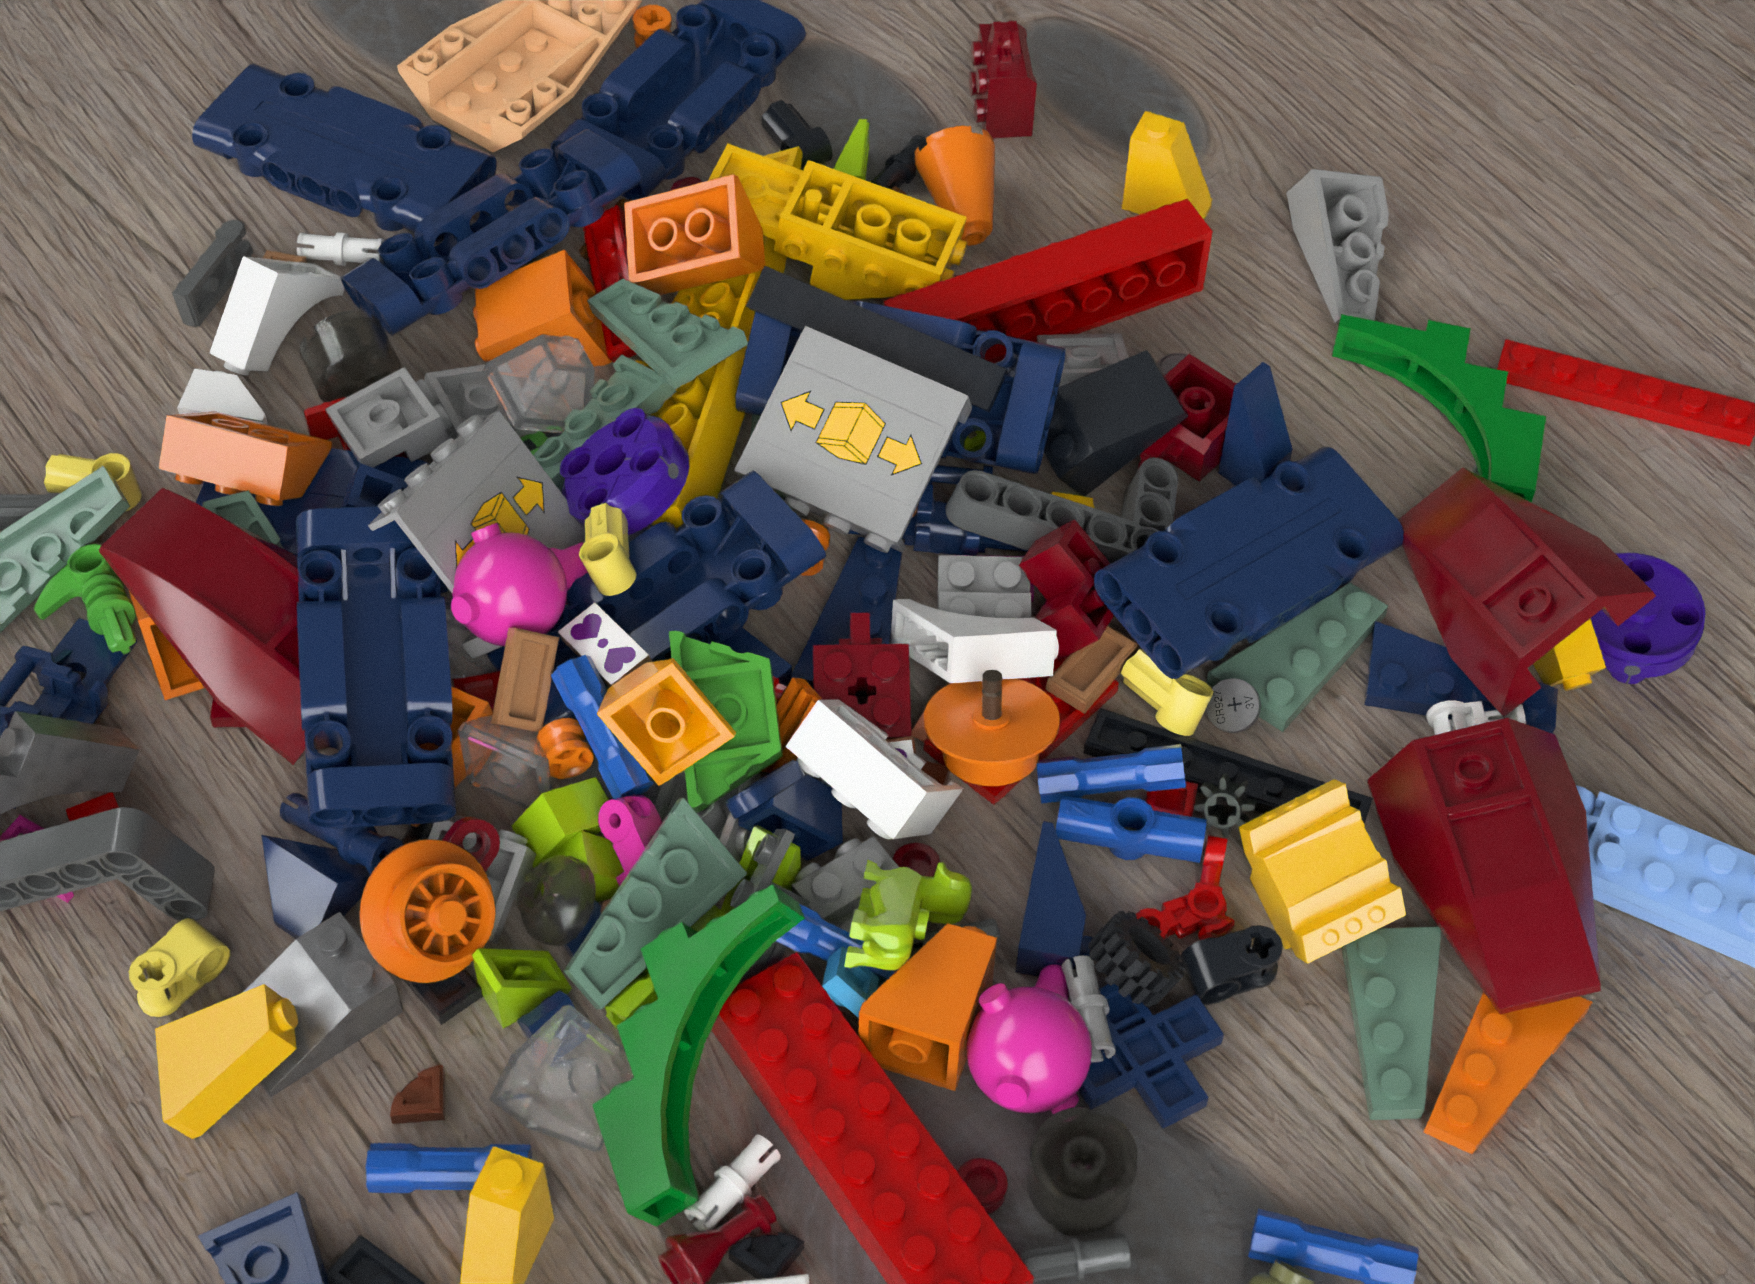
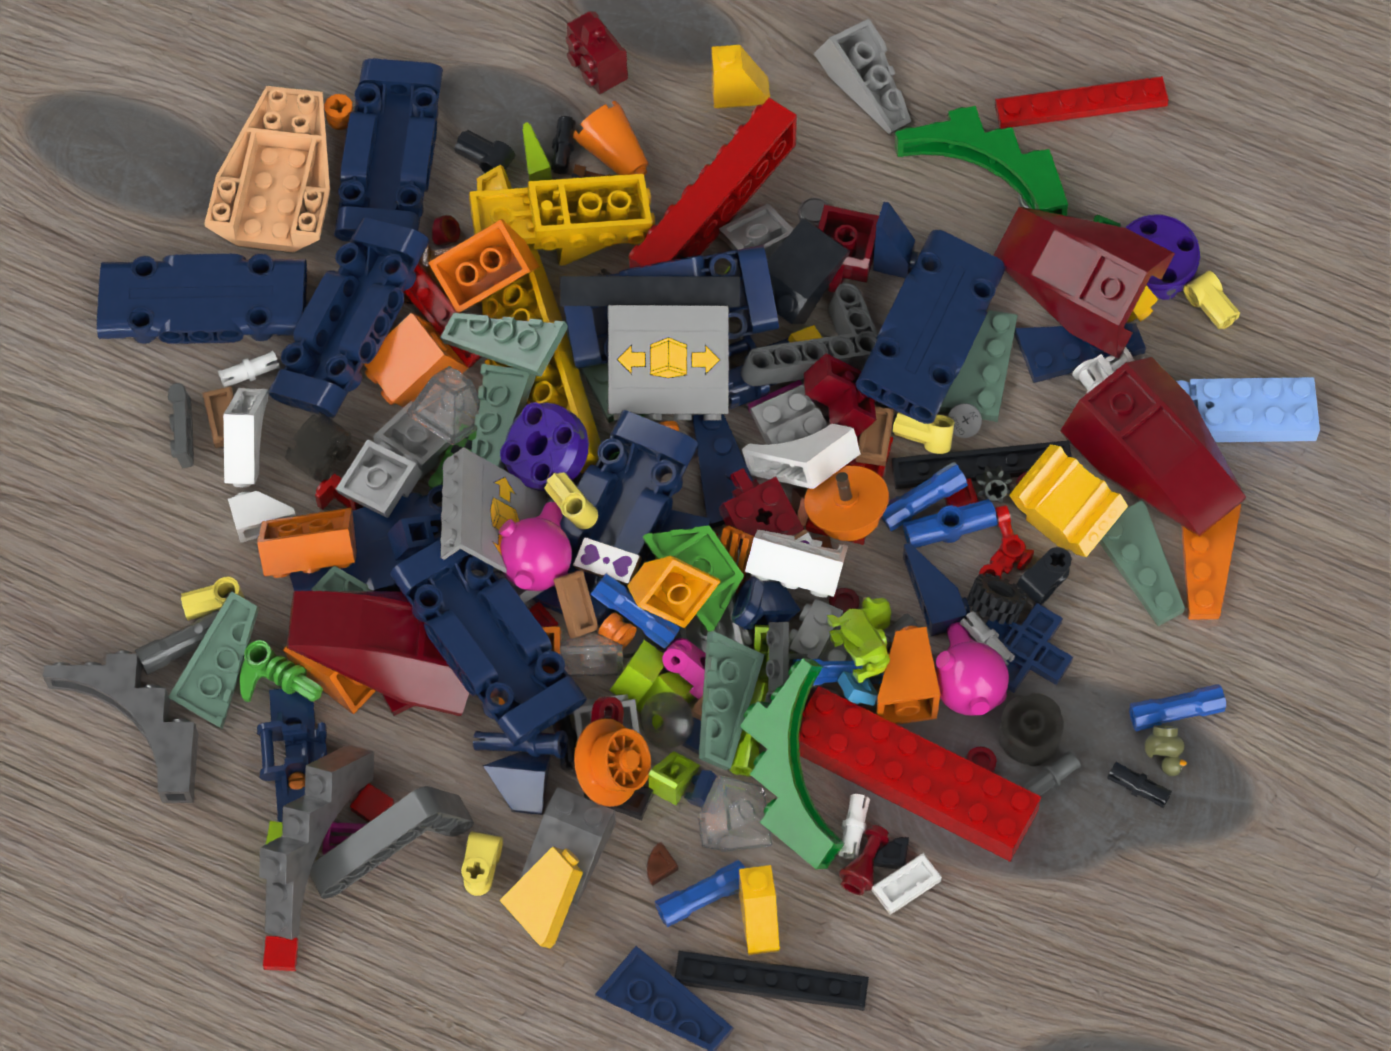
camera: 25 degrees left, 10 degrees up
none -> light yellow piece [1183,271,1240,329]

